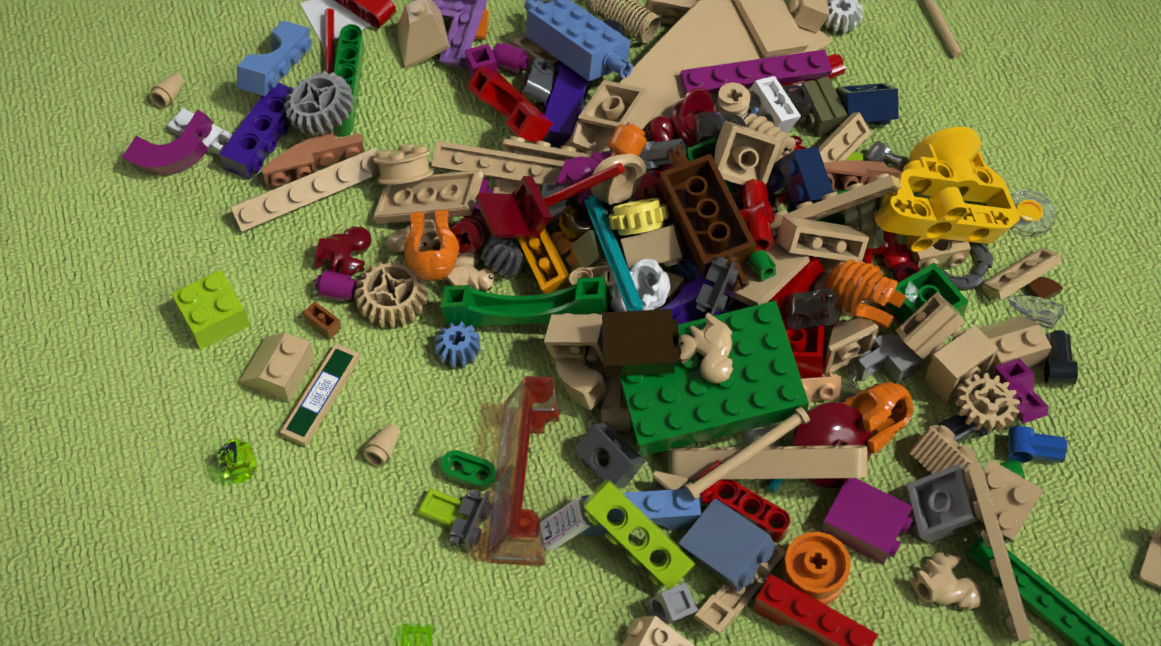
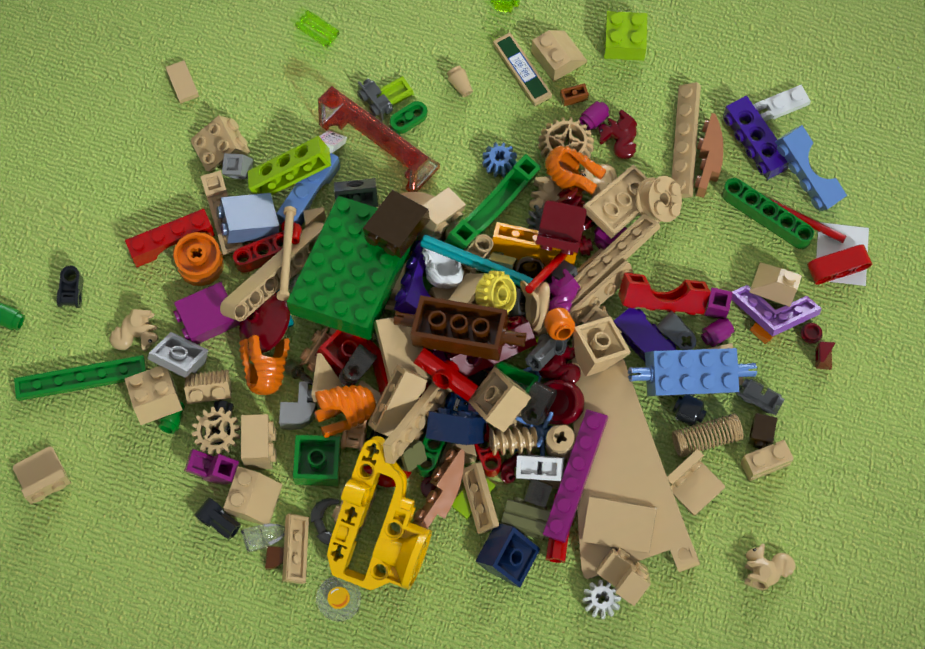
camera: 125 degrees right, 10 degrees up
magenta arch [123,110,214,175] -> none
tan cone [149,73,185,108] -> none
light grey gear [284,71,354,136] -> none
tan animal [678,313,733,383] -> none
dark grey hinge [695,256,739,316] -> none
green hose [747,250,777,281] -> none
flat silver bar [865,141,909,170] -> none
dark red plate [894,261,920,283] -> none
tan brick [896,292,966,360] -> none
tan plate [964,462,1032,642] -> none
blue piece [1008,426,1067,463] -> none

